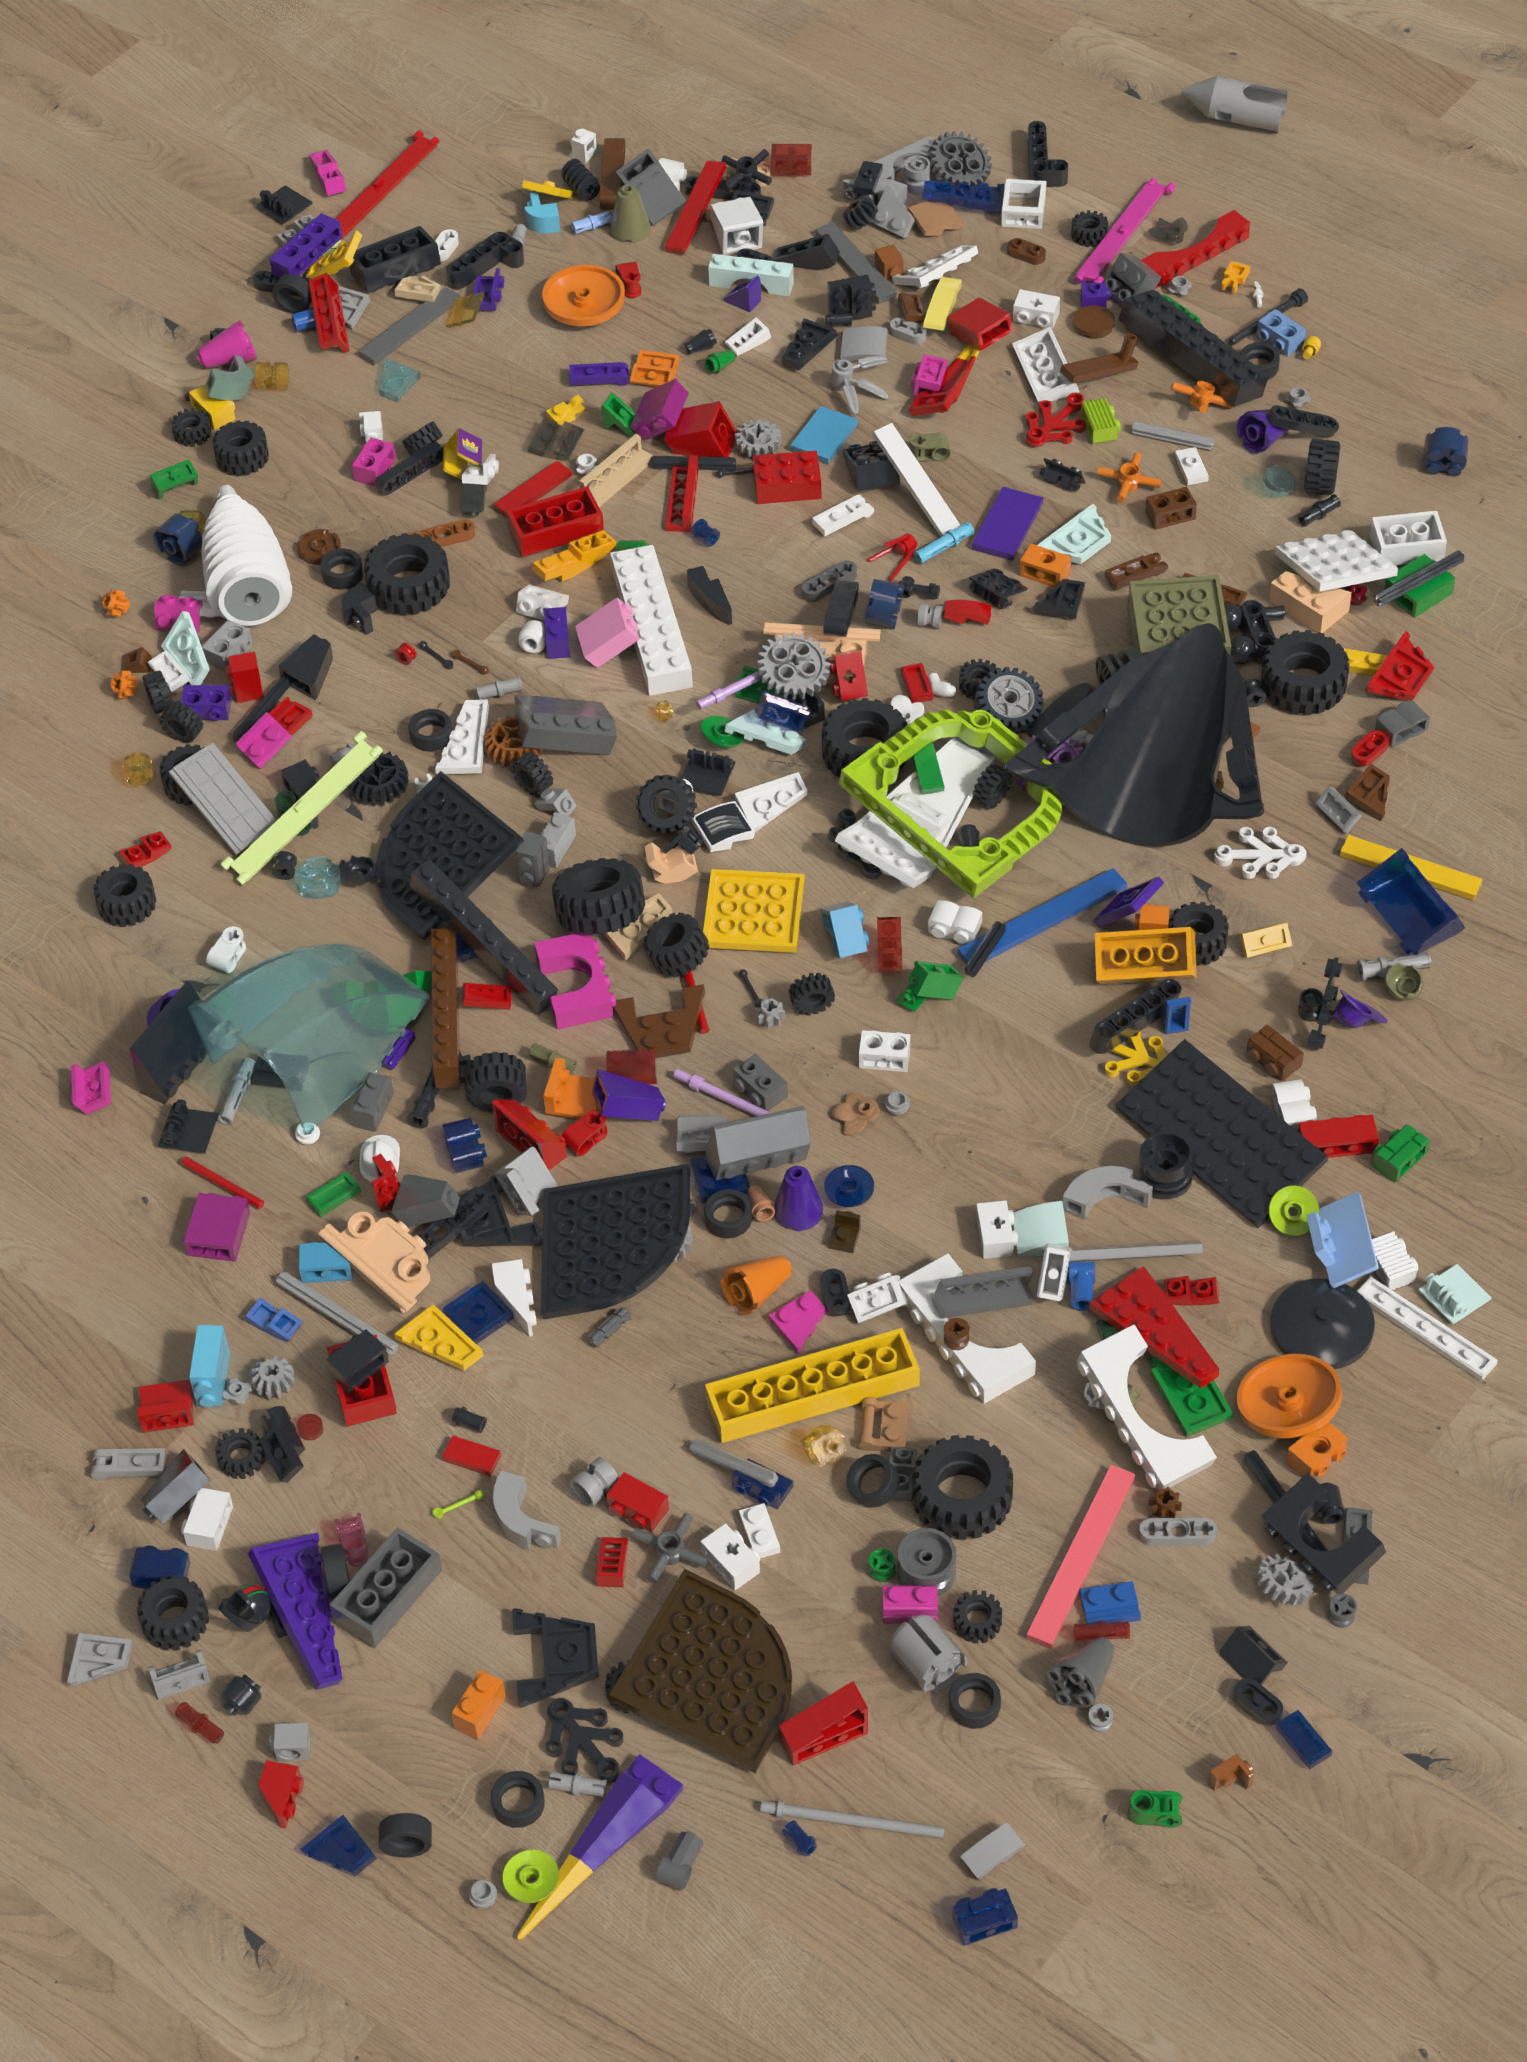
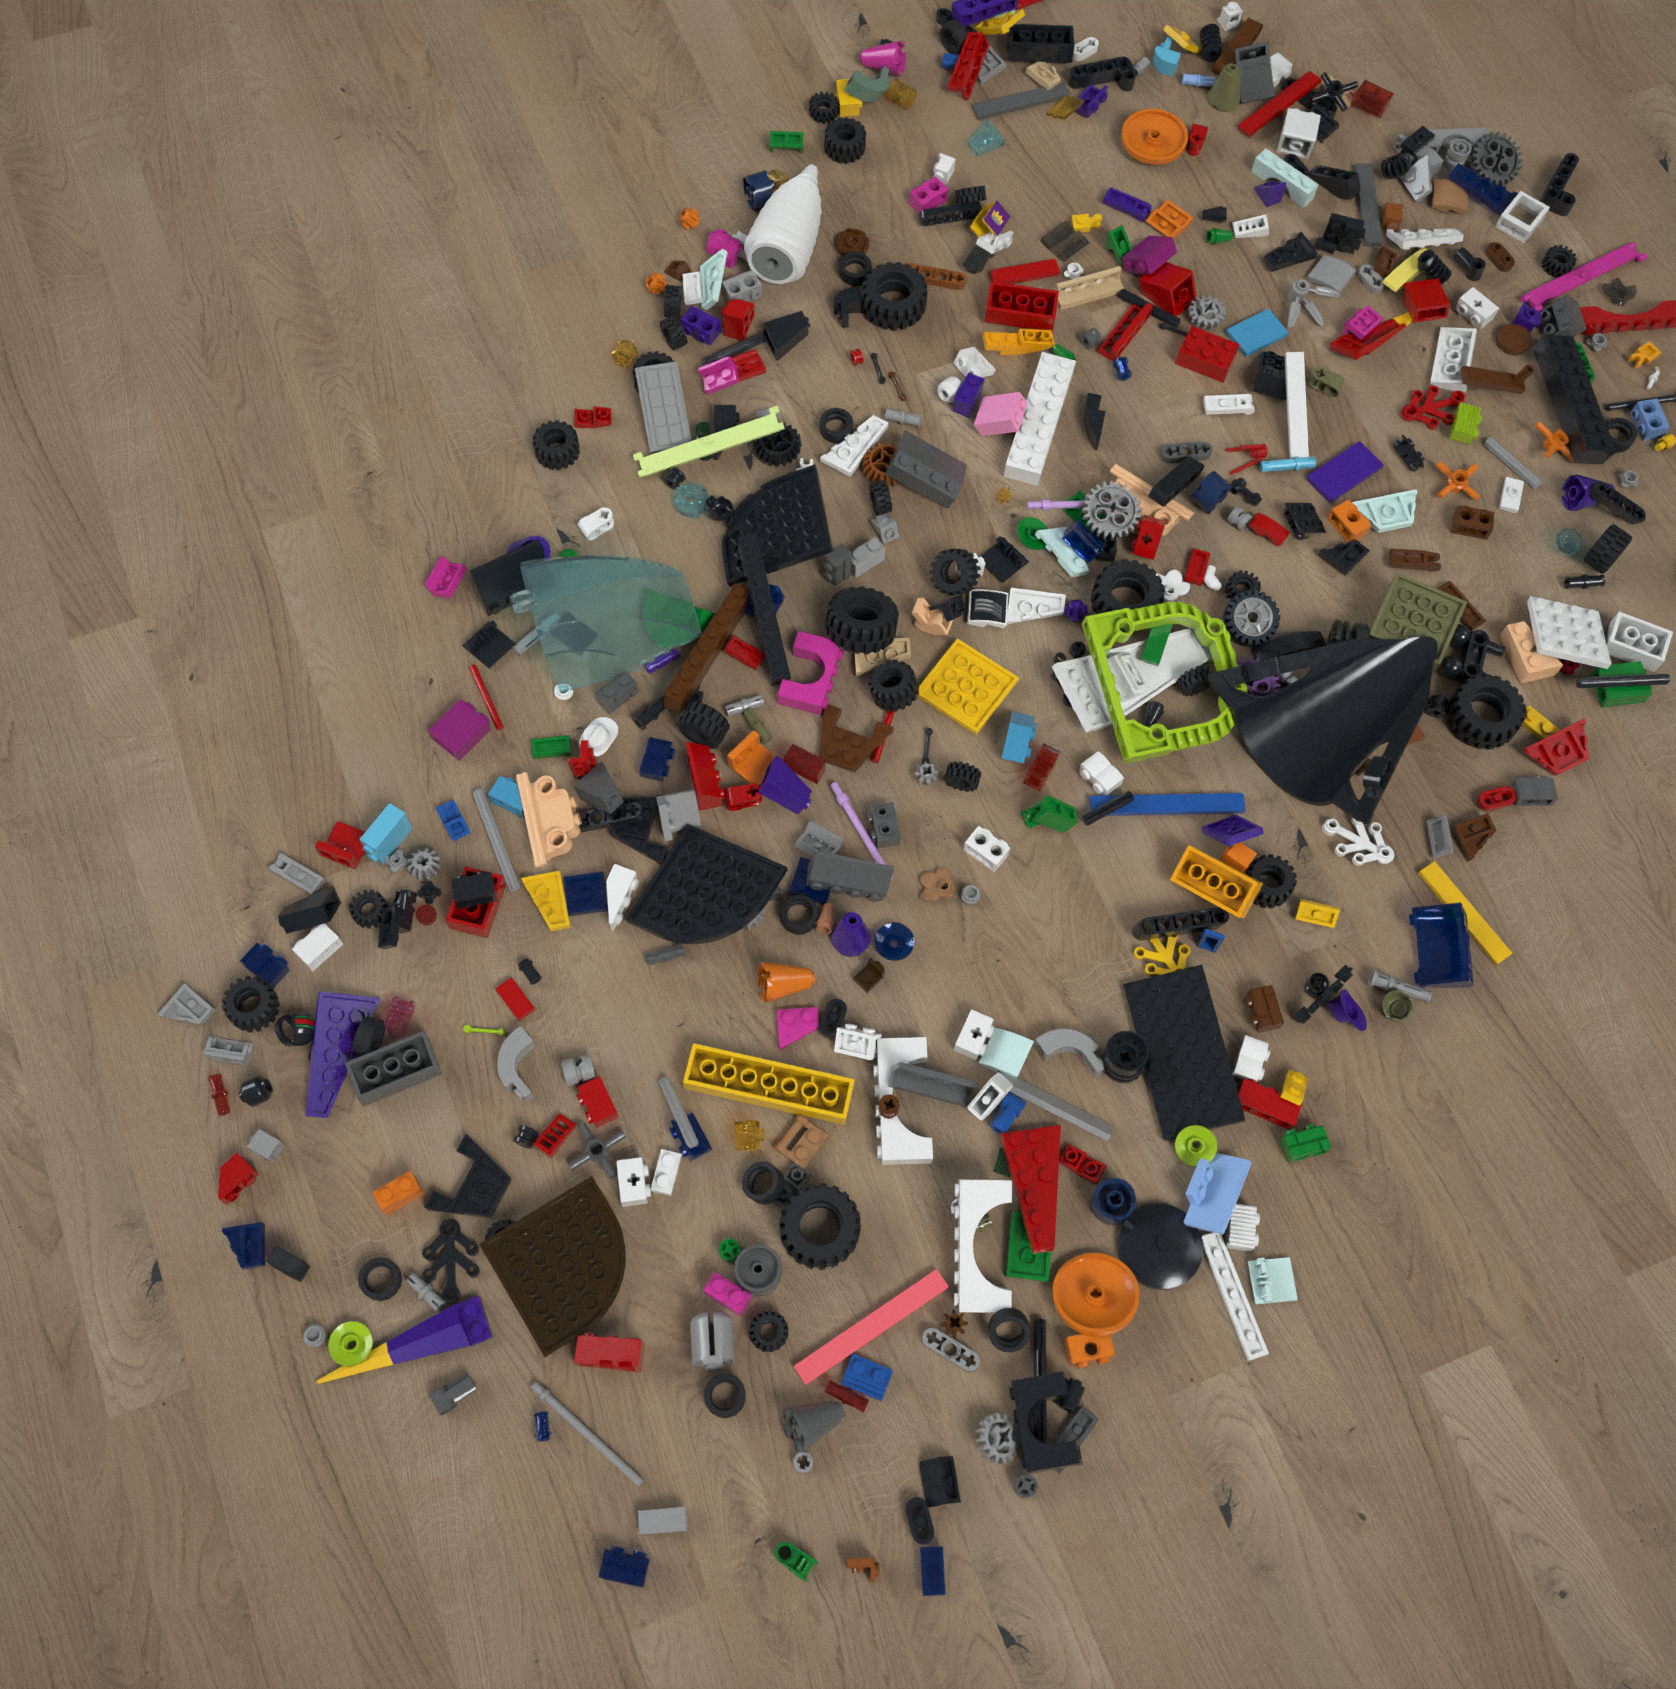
camera: 25 degrees right, 15 degrees up
none -> black plate [417,882,441,905]
none -> black wheel [513,1125,539,1149]
none -> light grey pin [724,694,764,717]
none -> black tyre [988,1308,1030,1352]
none -> dark purple gear [1064,599,1088,621]
none -> dark grey wheel [1080,328,1102,350]
none -> dark blue brick [1091,1178,1137,1226]
none -> yellow plate [1281,1069,1308,1106]
none -> black piece [1417,250,1451,285]
none -> black piece [1452,247,1486,281]

